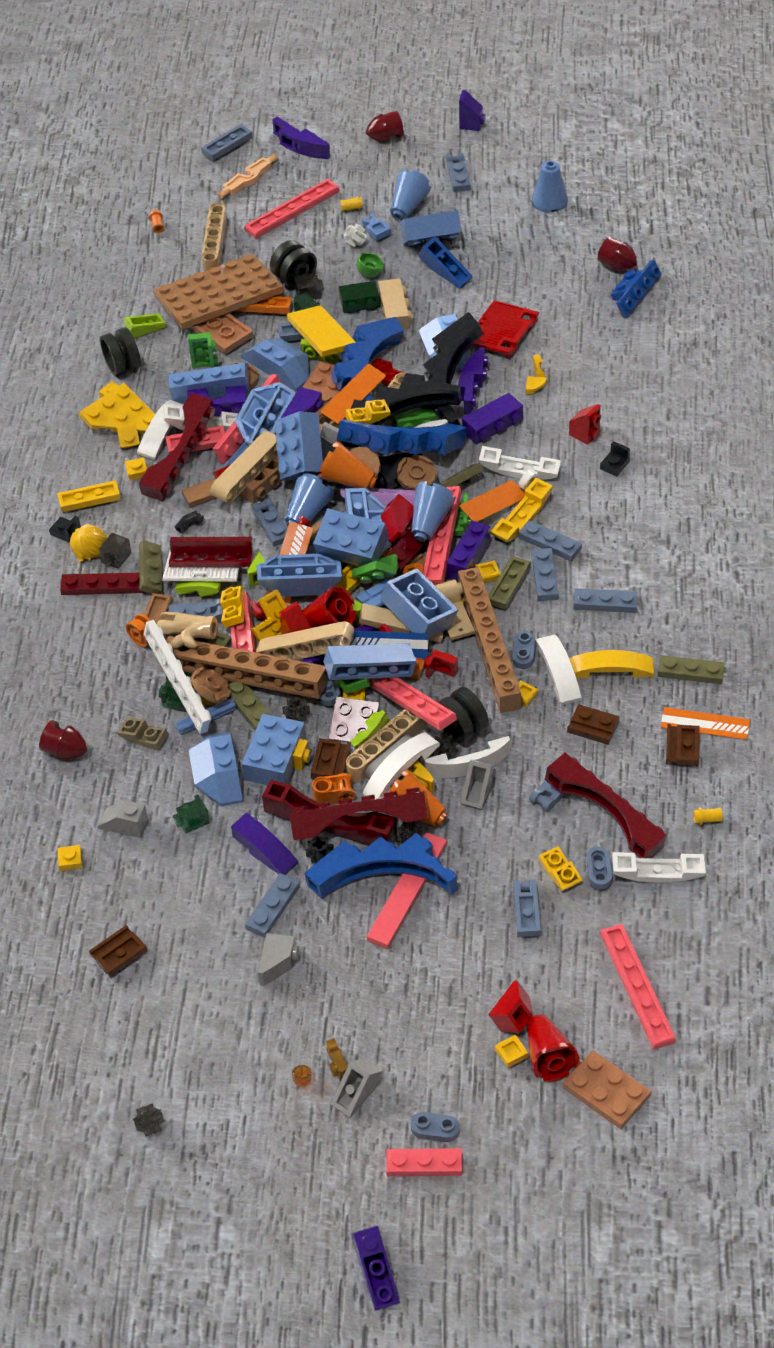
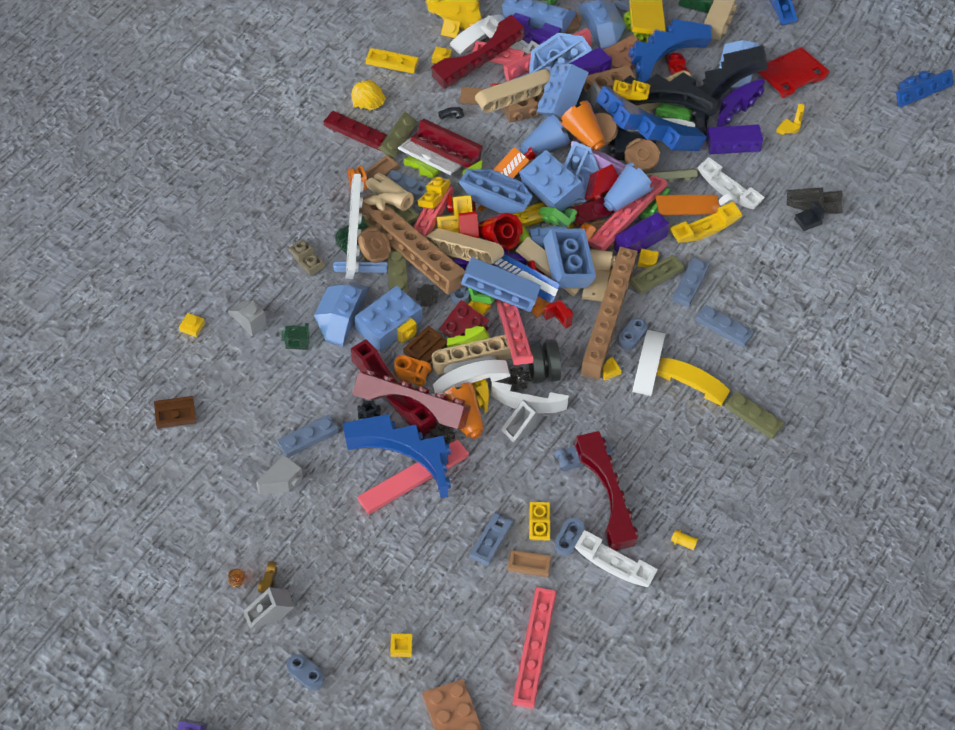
camera: 25 degrees right, 5 degrees up
dark red helmet [39,720,87,760] -> none
black bracket [49,516,81,543] -> none
clear smoke brick [99,533,131,569] -> none
clear smoke gear [133,1103,165,1137] -> none
dark purple slope [231,812,298,875] -> none
sand blue plate [251,498,287,547] -> none
orange sticker [320,364,386,424] -> none
coral plate [386,1148,462,1176] -> none
red slope [488,980,533,1033] -> none
sand blue plate [518,520,582,562] -> none
red cone [526,1015,580,1082] -> none
reddish brown plate [567,704,620,745] -> none
red slope [569,404,601,445] -> none
dark red helmet [597,236,637,271] -> none
orange sticker [661,707,750,739] -> none
reddish brown plate [666,724,700,766] -> none
none -> medium nougat tile [507,550,551,577]
none -> clear smoke slope [786,187,844,214]

